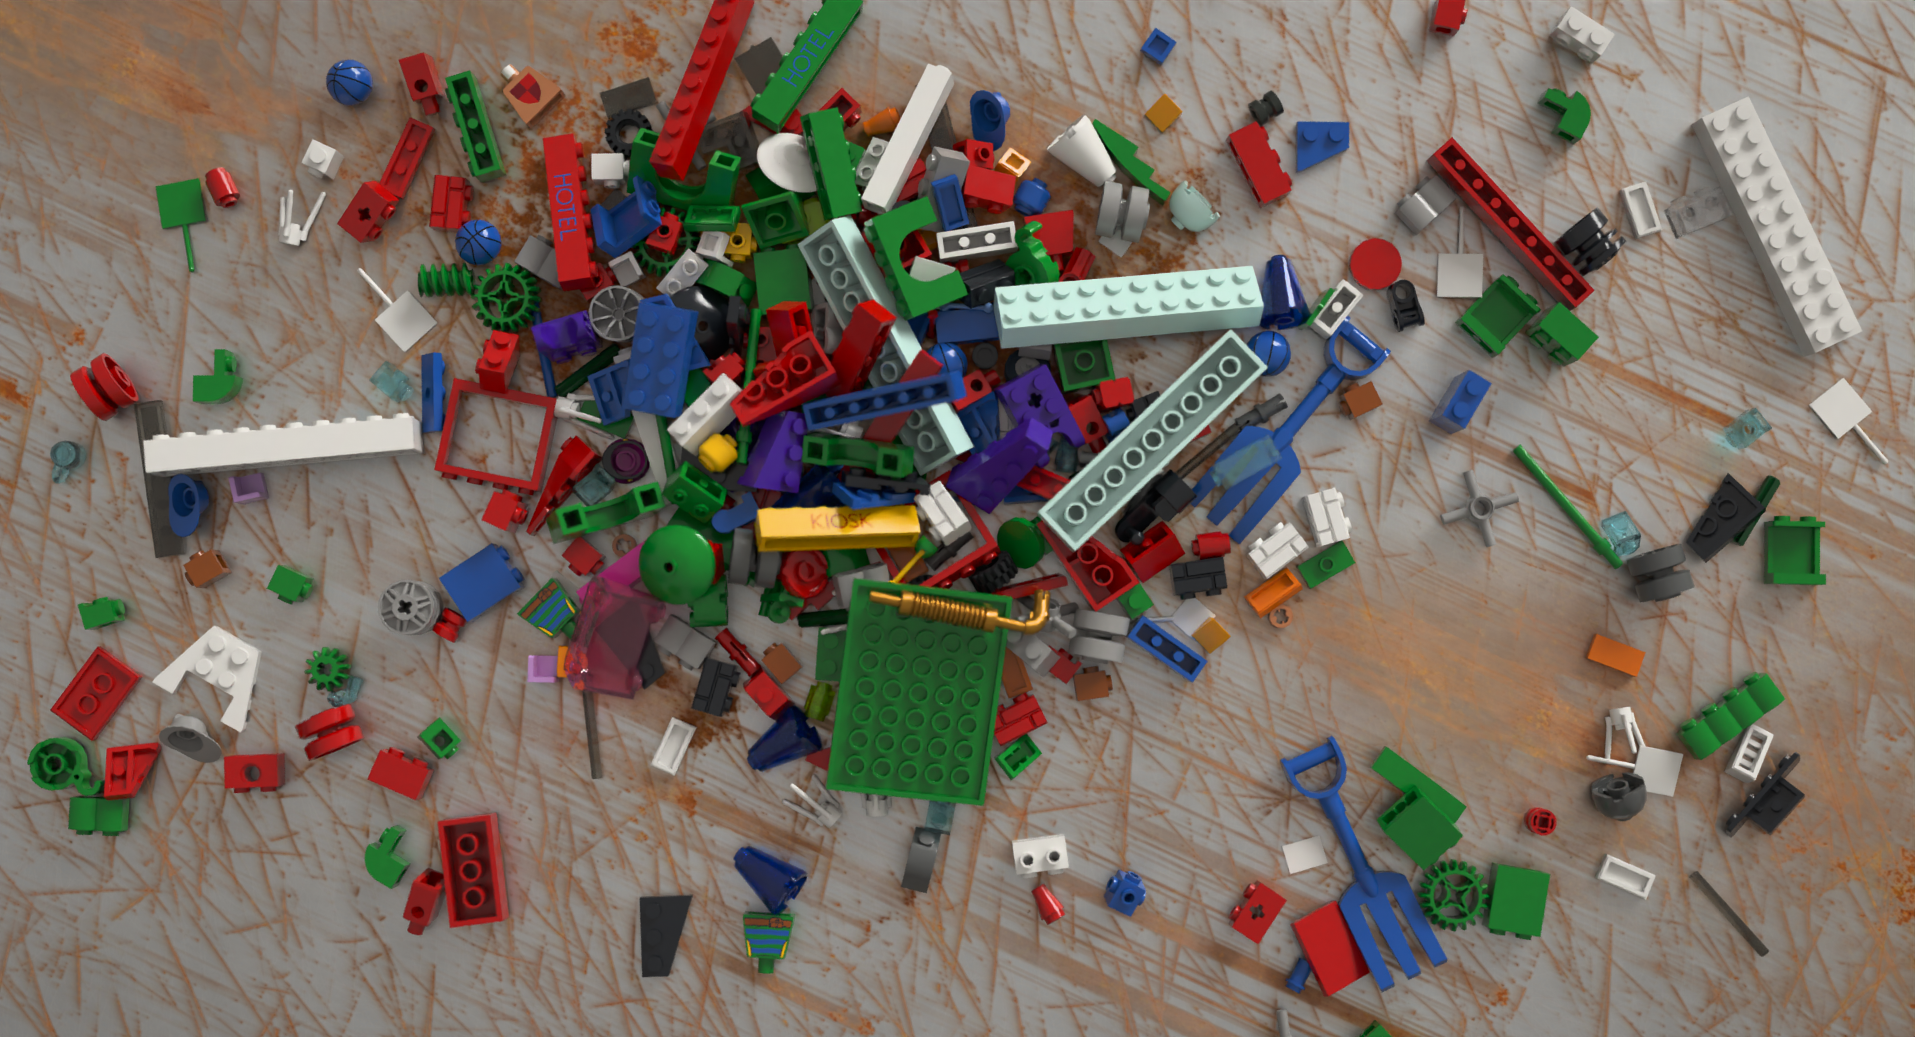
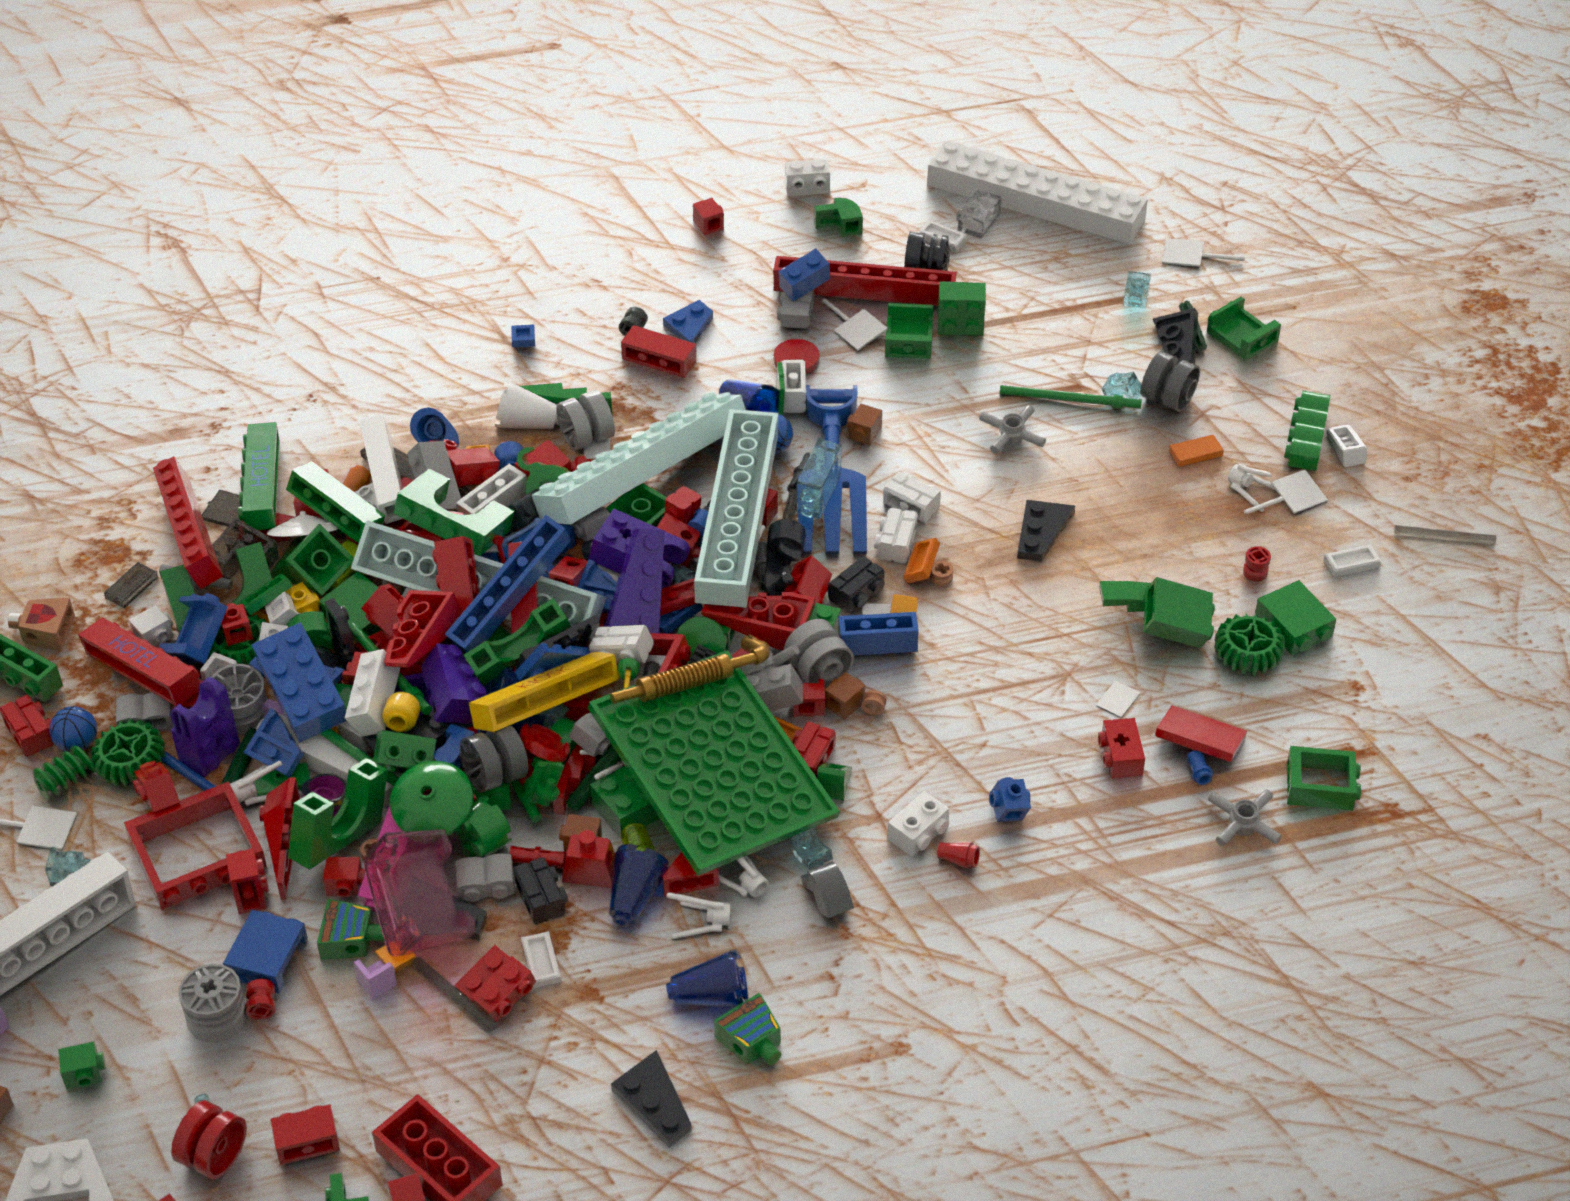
camera: 35 degrees left, 40 degrees down
green gear [304,647,351,692] -> none
green brick [417,717,461,760] -> none
blue tile [421,352,446,433] -> none
black tyre [605,109,653,159] -> none
blue tile [930,174,969,232] -> none
light orange slope [1145,93,1182,133] -> none
light aqua cylinder [1169,181,1220,232] -> none
red brick [1191,531,1231,560] -> none
blue piece [1280,736,1448,993] -> none
green plate [1296,540,1356,589] -> none
black piece [1387,280,1425,332] -> none
blue brick [1429,370,1492,434] -> none
dark grey cylinder [1591,772,1647,821] -> none
black bracket [1726,752,1805,838] -> none
none -> red plate [454,945,536,1023]
none -> blue brick [779,248,830,302]
none -> nougat bush [861,690,887,716]
none -> black wing [1017,500,1075,562]

